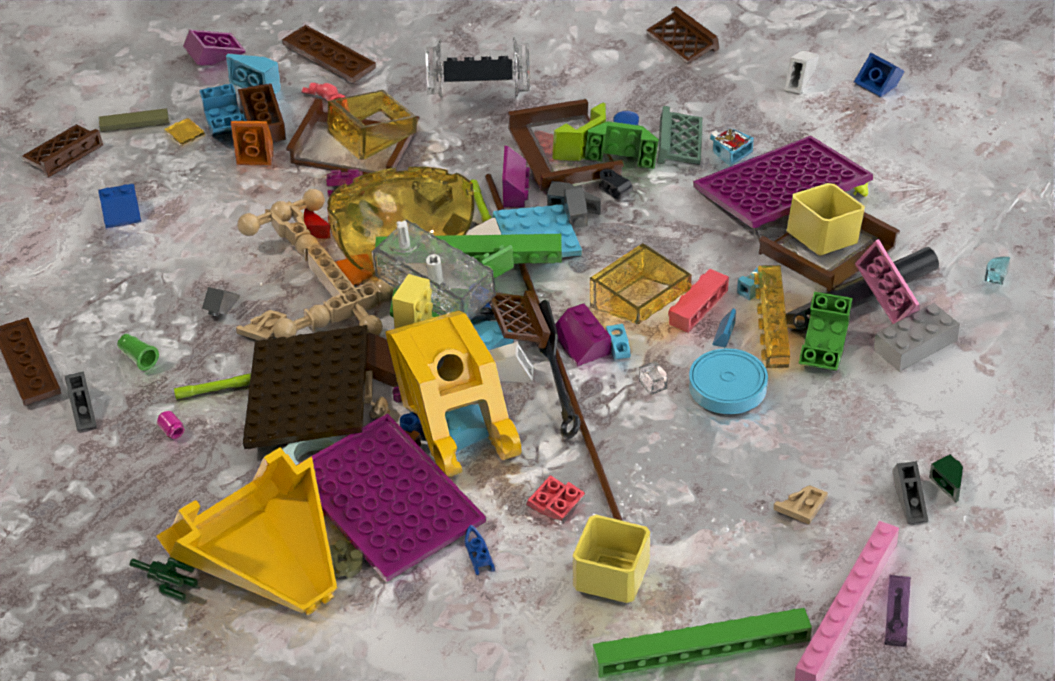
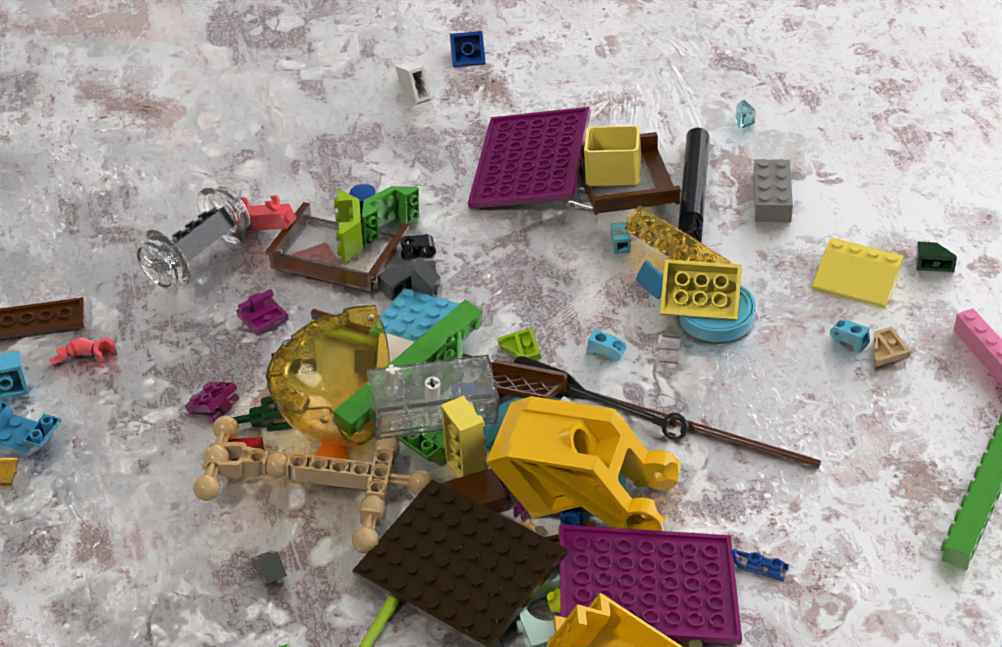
camera: 50 degrees left, 0 degrees up
blue slope [98,183,141,228] -> none
orange slope [231,121,274,165] -> none
tan wing [236,310,287,341] -> none
reddish brown brick [238,83,286,142] -> none
piece [286,98,420,181] -> none
clear yellow windscreen [328,90,418,160] -> none
magenta slope [502,146,530,208] -> none
coral slope [526,475,585,521] -> none
magenta slope [555,303,611,367] -> none
light yellow plate [573,515,650,603] -> none
clear yellow windscreen [590,243,692,324] -> none
reddish brown fence [646,6,720,64] -> none
sand green fence [657,106,703,165] -> none
coral brick [668,269,729,333] -> none
torso [710,128,754,167] -> none
bright green slope [799,292,852,371] -> none
bright pink slope [855,239,920,324] -> none
dark grey slope [892,461,929,524] -> none
none -> coral brick [233,195,297,231]
none -> magenta plate [236,289,289,336]
none -> lime wing [497,327,542,360]
none -> light yellow slope [660,259,742,320]
none -> light yellow slope [812,237,904,308]
none -> medium azure leg [830,319,870,352]

